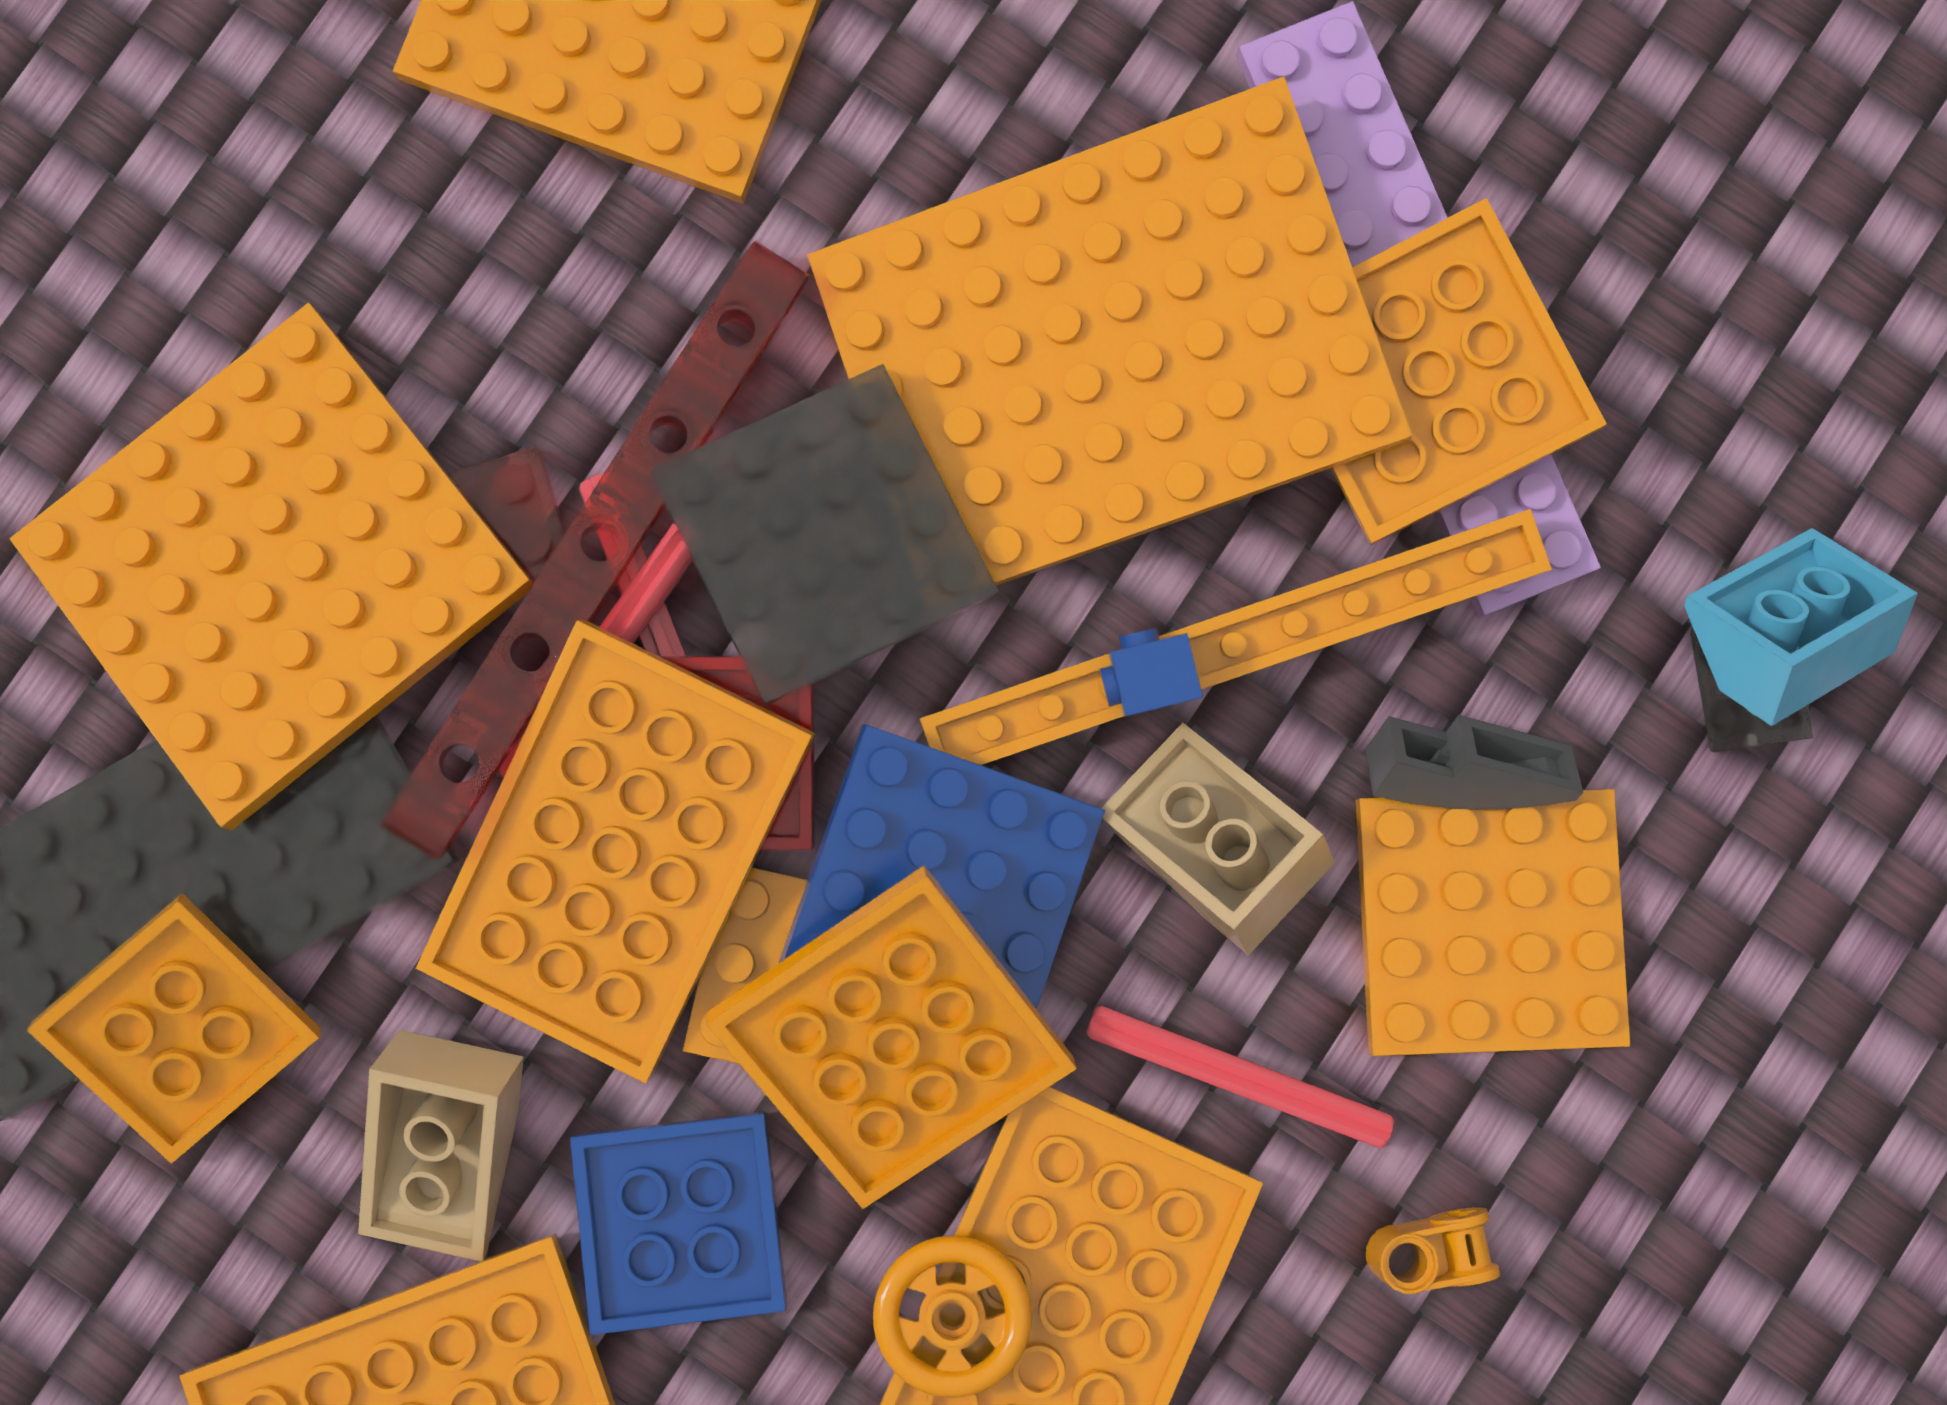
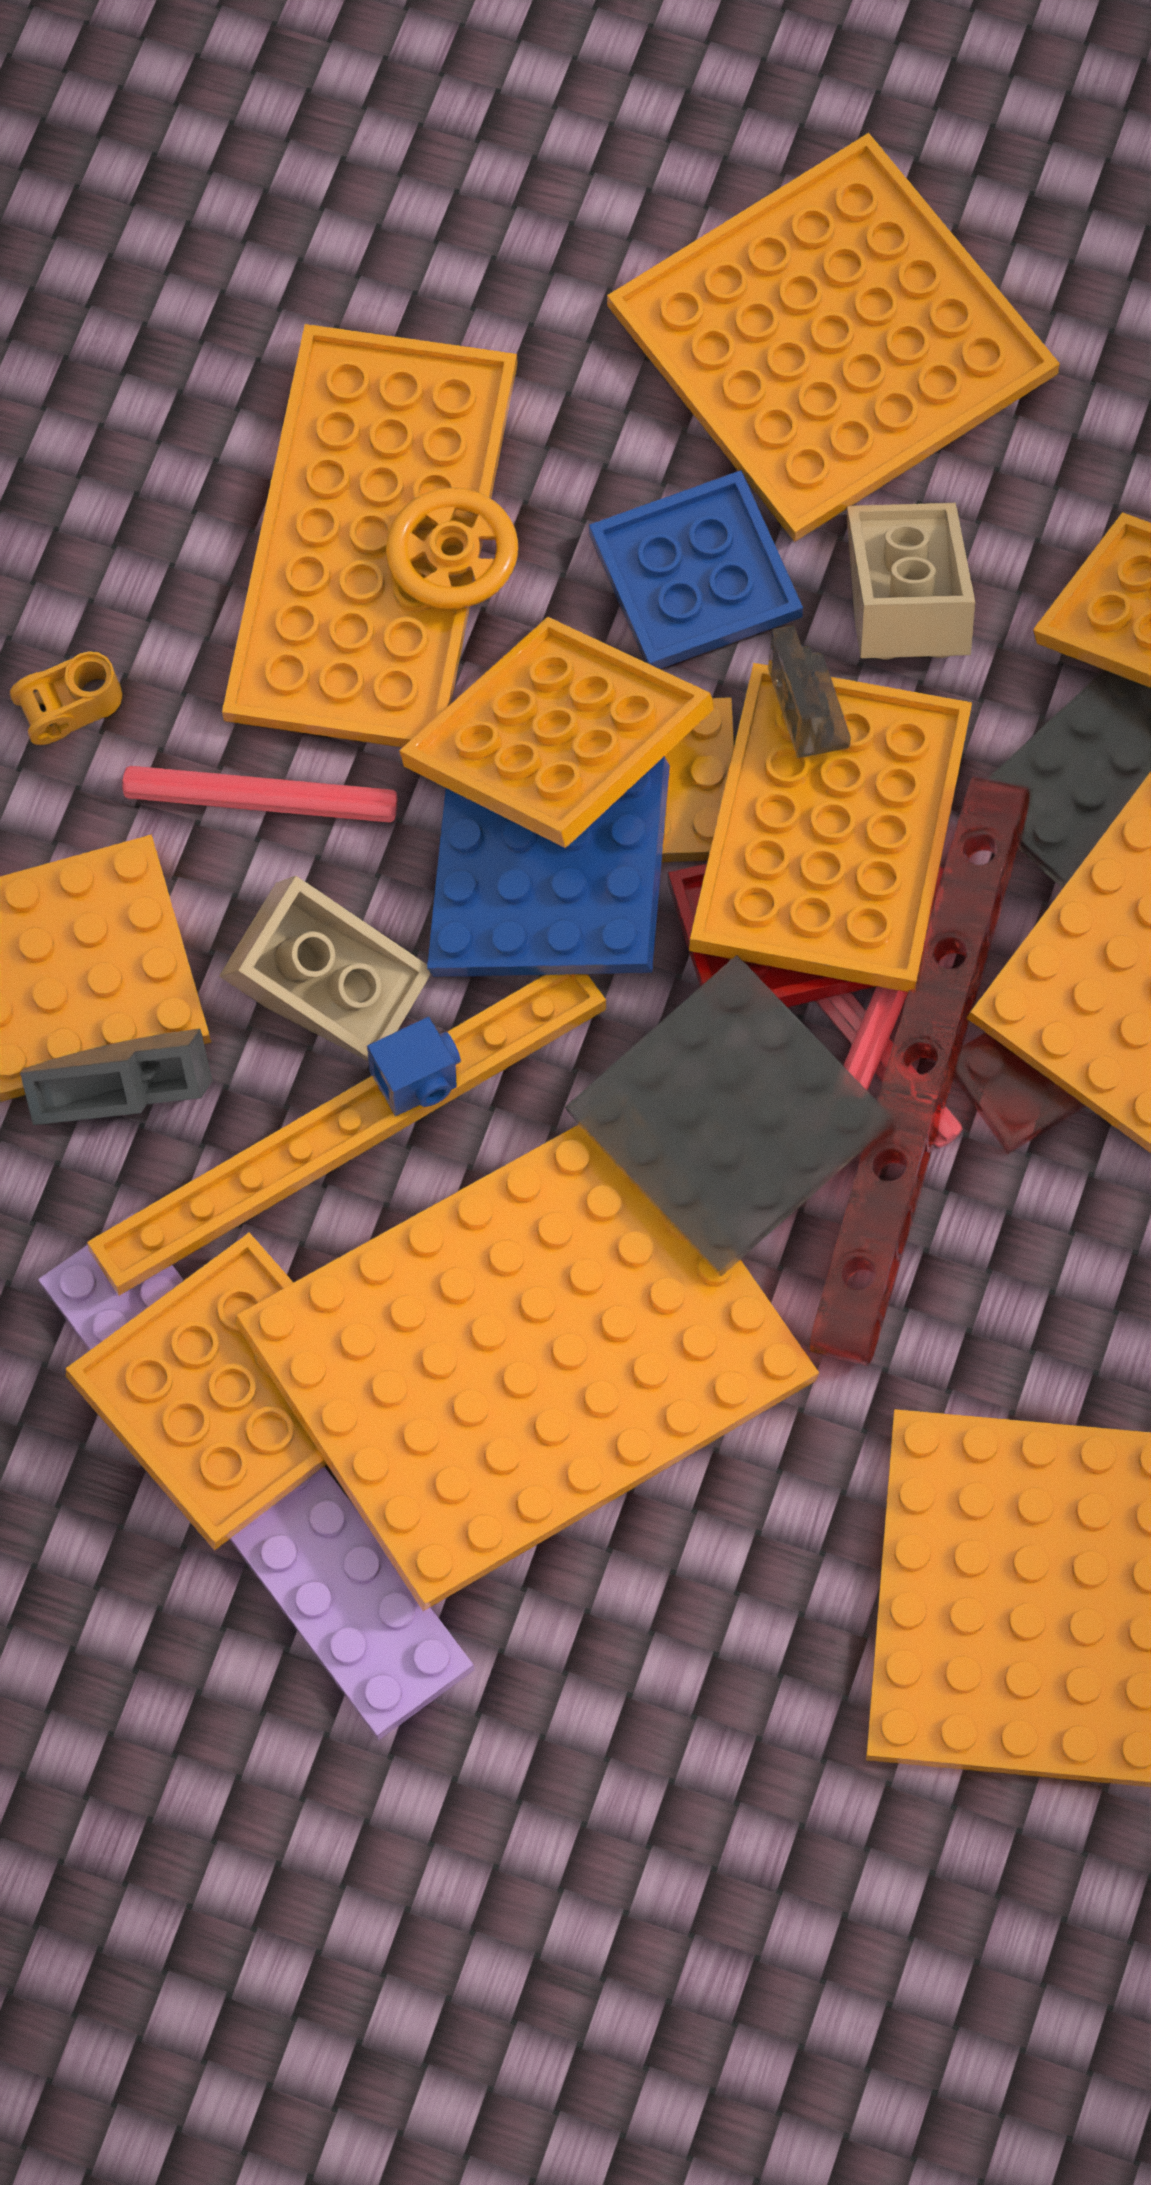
camera: 170 degrees right, 15 degrees down
none -> clear smoke bracket [768,625,851,758]

